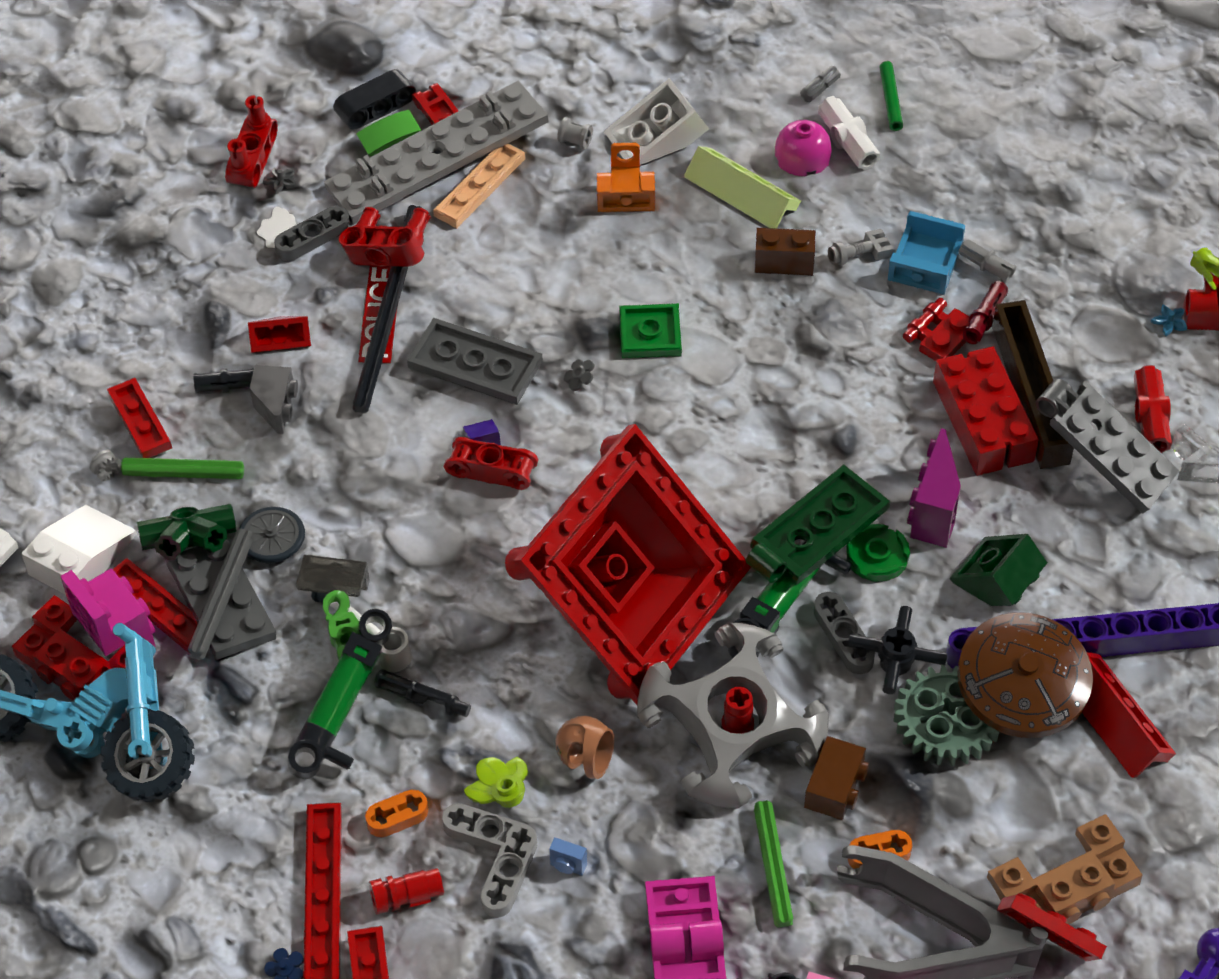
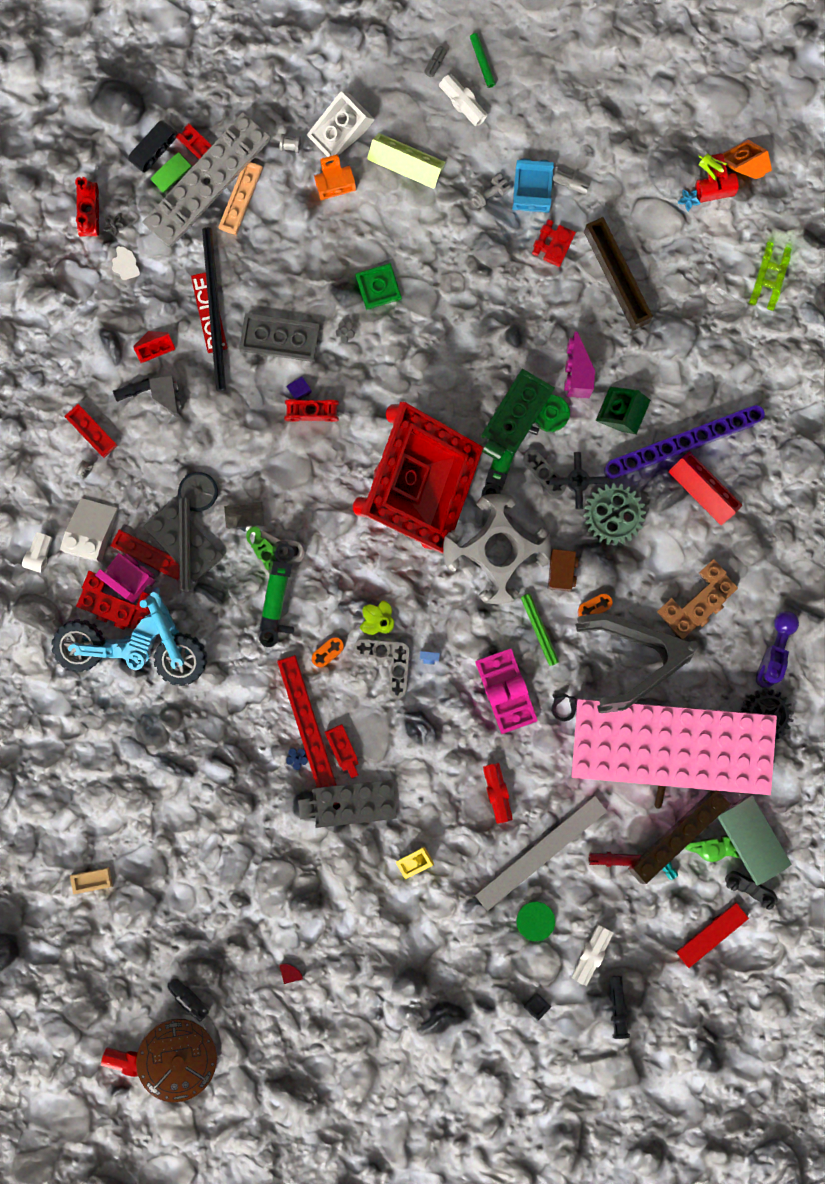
camera: 15 degrees left, 30 degrees up
bright green axle [121,457,245,479] -> none
dark green piece [137,504,237,560] -> none
dark grey beam [274,206,350,261] -> none
red piece [339,207,431,267] -> none
red axle [369,868,444,915] -> none
black piece [374,669,471,717] -> none
nougat helmet [555,716,614,779] -> none
red axle [721,687,754,734] -> none
reddish brown piece [754,228,816,276] -> none
dark pink cylinder [775,120,832,176] -> none
red piece [933,346,1039,476] -> none
reddish brown dish [957,612,1093,738] -> none
dark red pin [963,281,1008,344] -> none
red plate [997,893,1107,961] -> none
hinge [1036,379,1179,514] -> none
red piece [1134,365,1172,453] -> none

